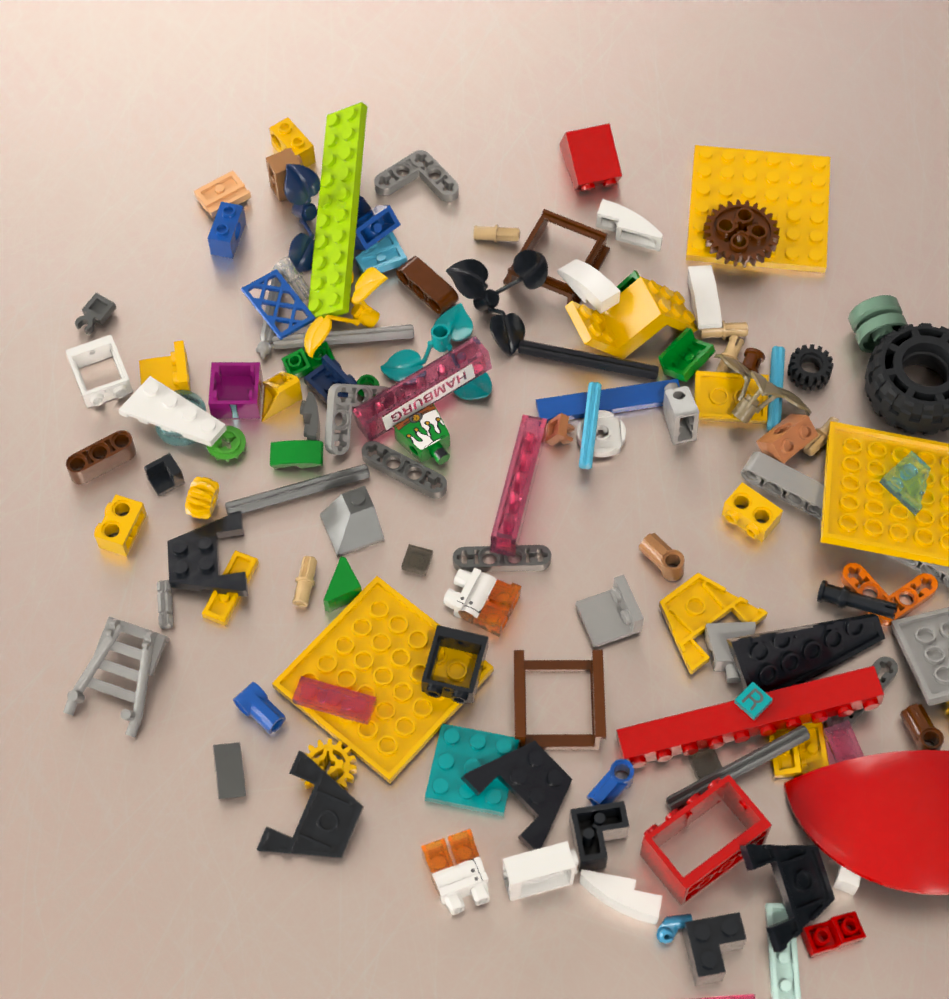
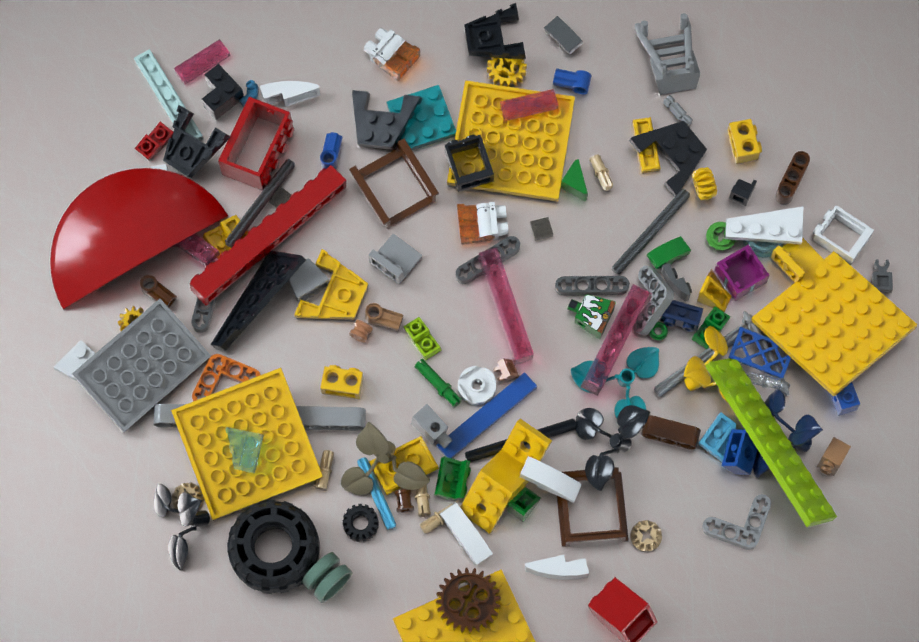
camera: 150 degrees right, 10 degrees up
light nougat plate [194,170,251,218] -> none
yellow brick [269,117,316,167] -> none
slope [320,486,384,557] -> none
tan axle [473,225,520,243] -> none
white window [502,841,579,901] -> none
black brick [569,801,630,872] -> none
medium azure axle [579,382,602,470] -> none
teal tile [734,682,773,720] -> none
nougat brick [756,414,818,463] -> none
black pin [817,580,898,620] -> none
none -> nougat wheel [349,320,373,343]
none -> lime slope [403,317,442,361]
none -> green pin [414,359,462,408]
none -> tan gear [630,520,662,552]
none -> yellow plate [751,251,917,397]

